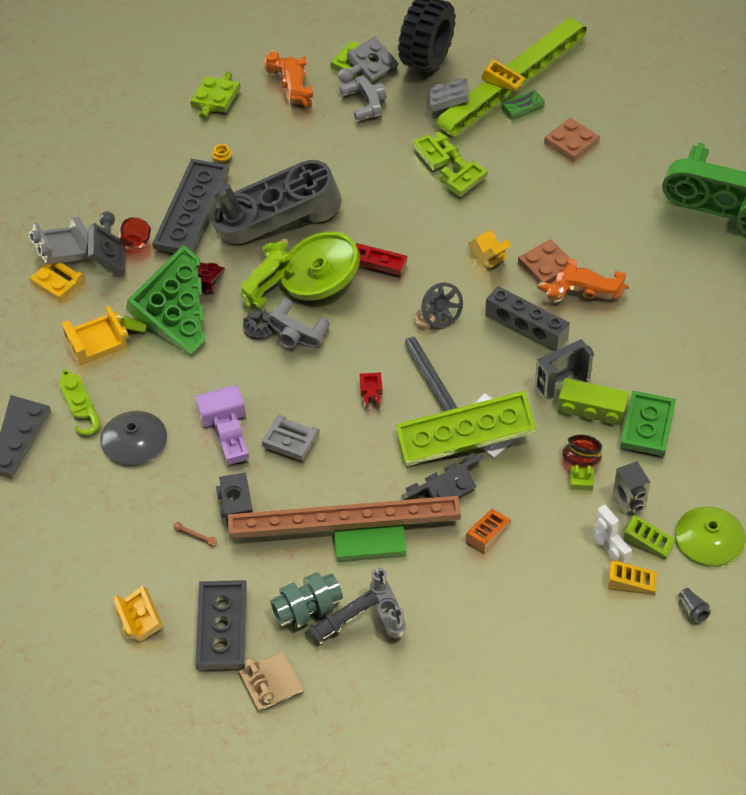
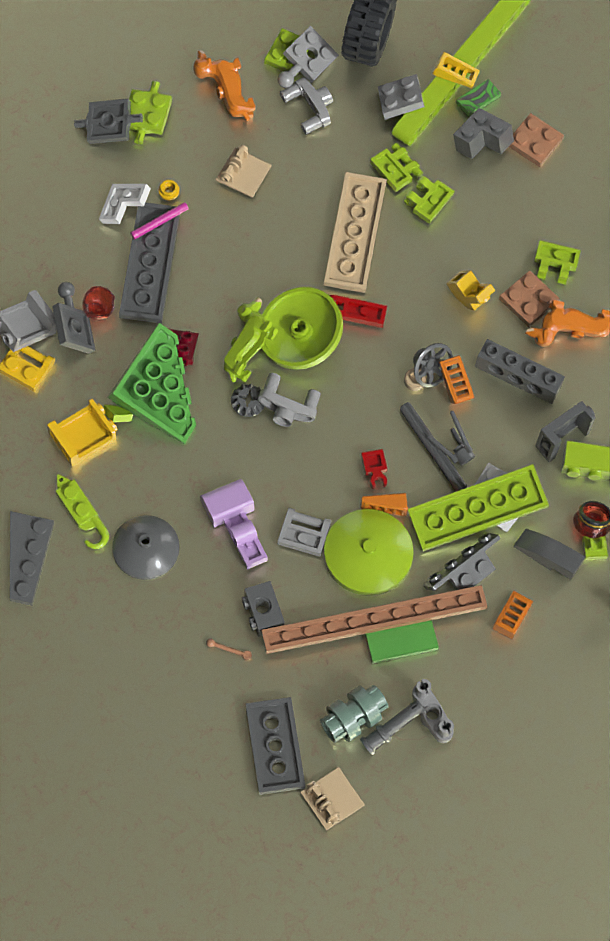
camera: 15 degrees left, 15 degrees up
yellow bracket [113,586,164,642] -> none
dark grey beam [211,160,342,244] -> none
none -> dark grey plate [74,99,143,144]
none -> white plate [99,184,151,224]
none -> dark pink bar [130,202,189,240]
none -> tan hinge [215,145,272,198]
none -> tan plate [323,172,387,293]
none -> lime dish [324,509,413,596]
none -> orange slope [360,493,408,516]
none -> dark grey plant [427,411,475,466]
none -> orange slope [439,355,474,404]
none -> dark grey brick [453,108,514,159]
none -> dark grey slope [514,529,585,580]
none -> lime plate [534,240,581,285]

